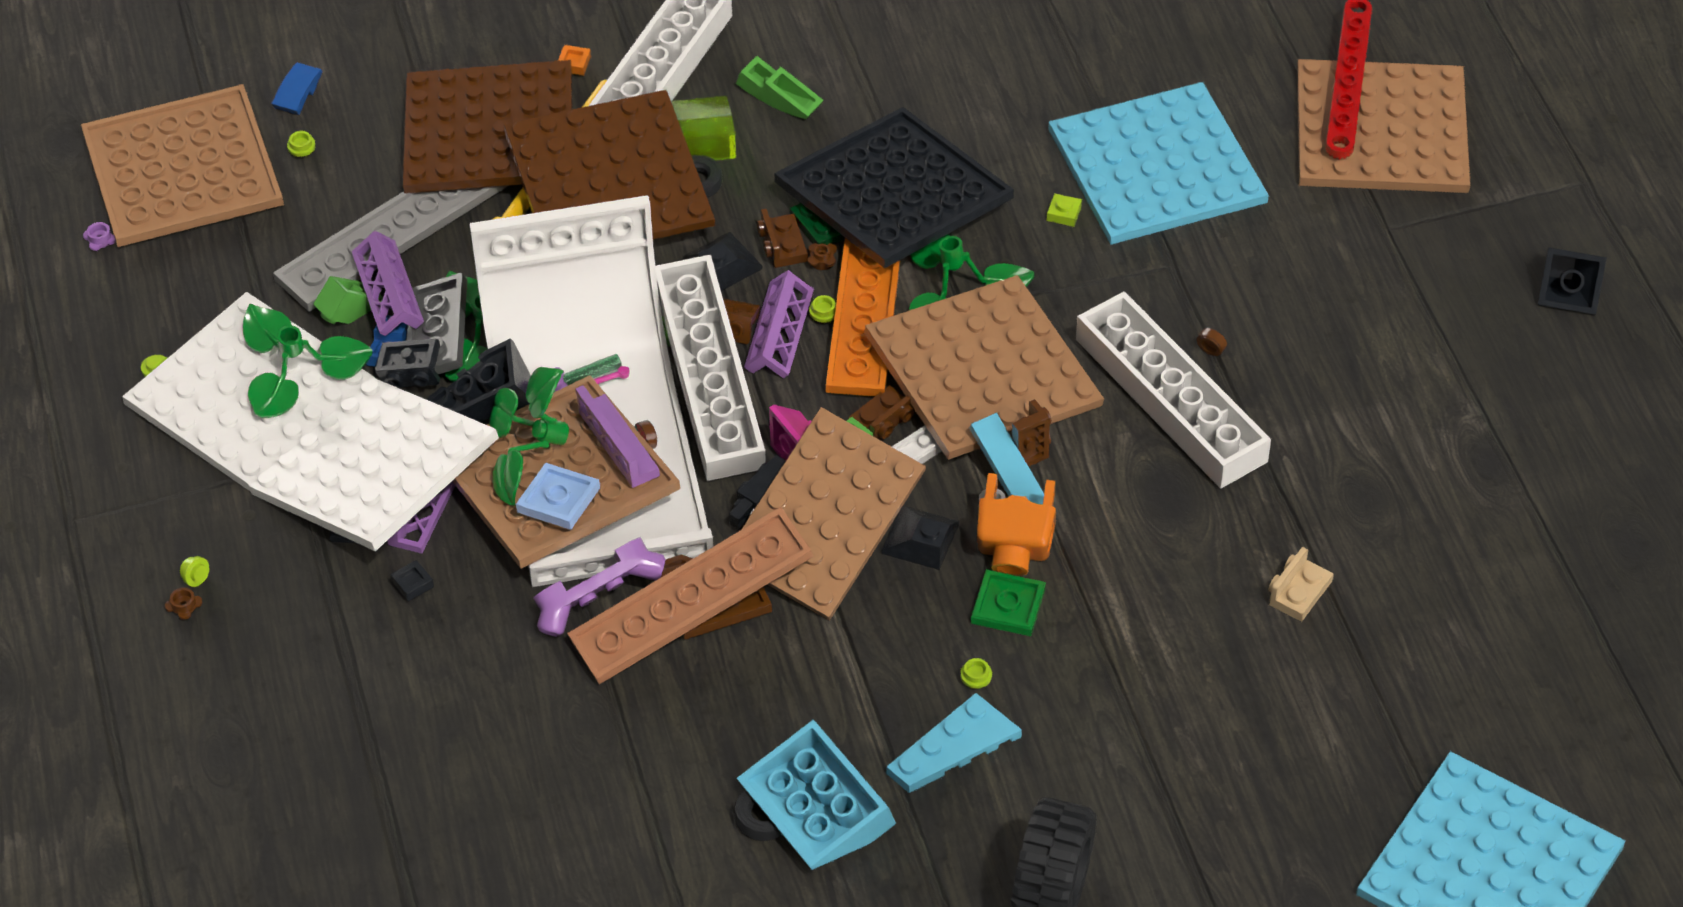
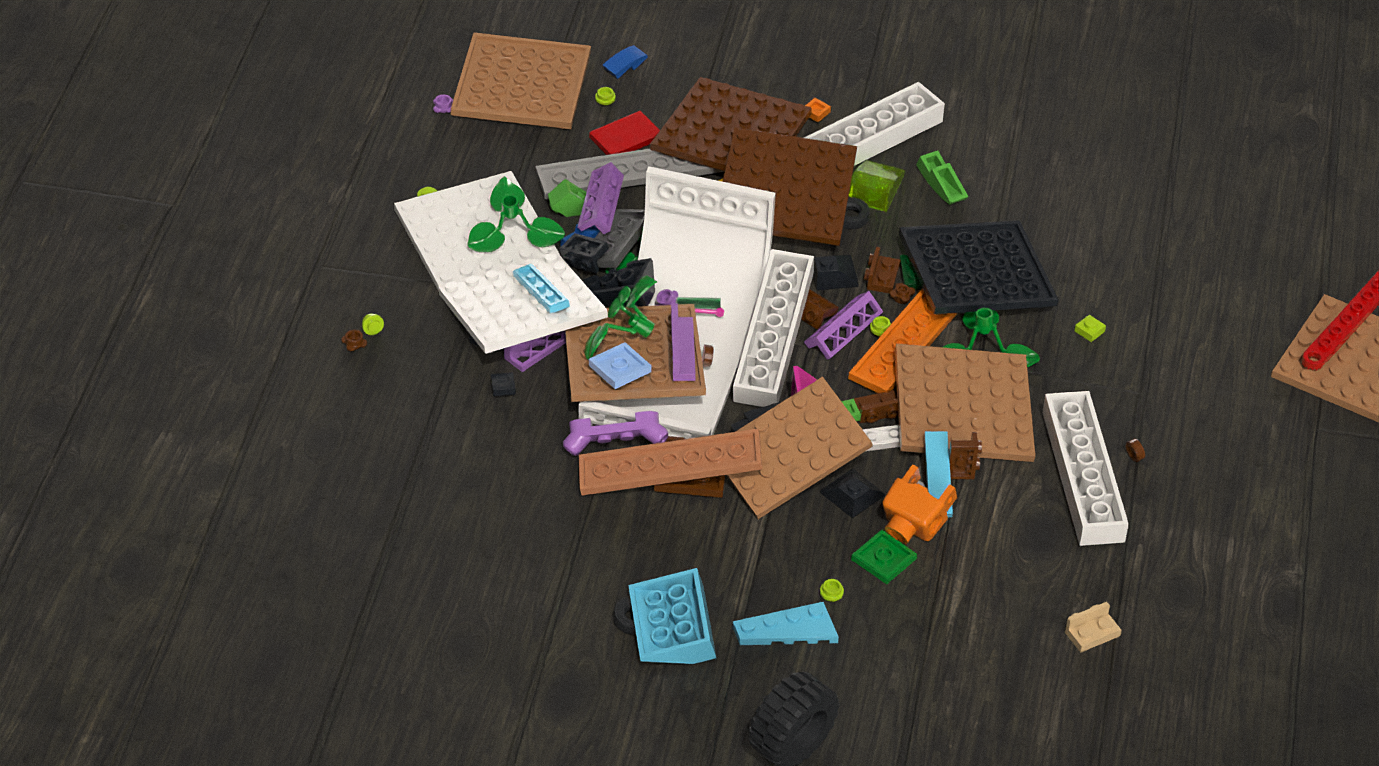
camera: 25 degrees right, 5 degrees down
medium azure plate [1048,82,1269,245] -> none
none -> medium azure tile [513,264,570,313]
none -> red tile [589,111,660,155]

